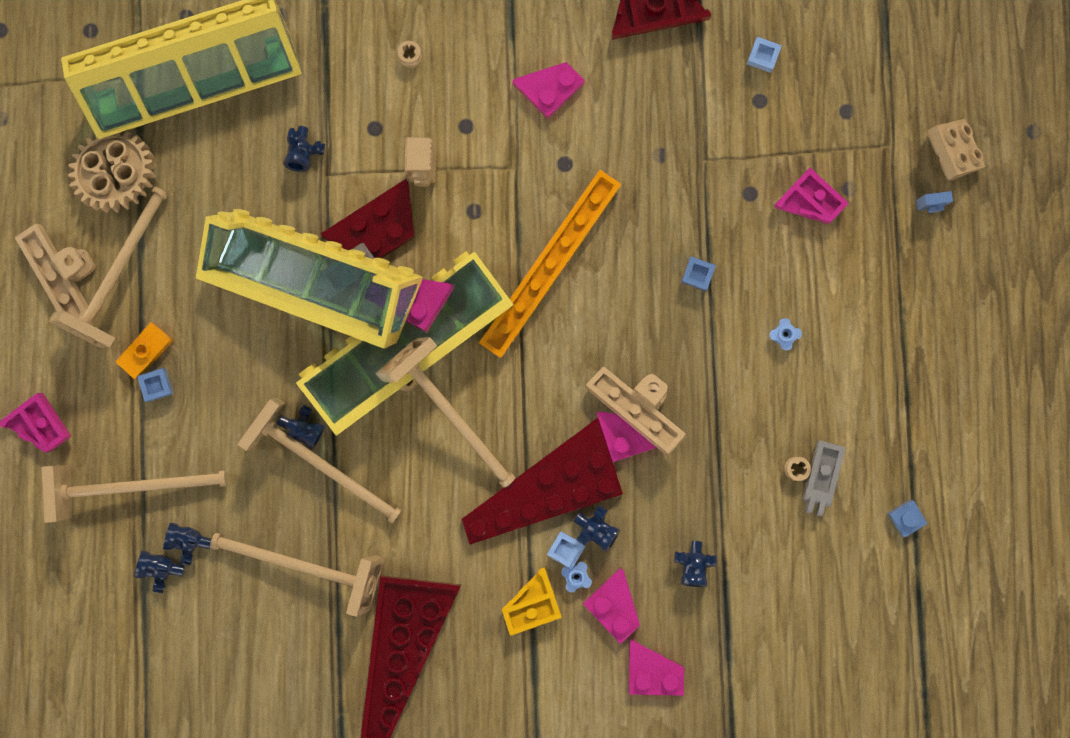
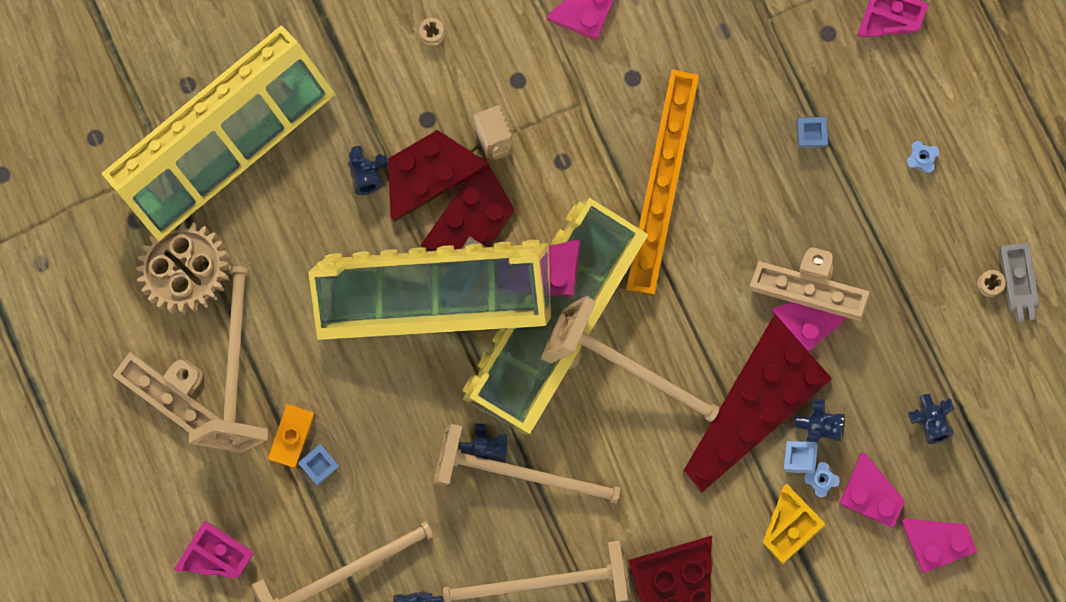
camera: 30 degrees left, 5 degrees down
none -> dark red wing [388,130,489,222]

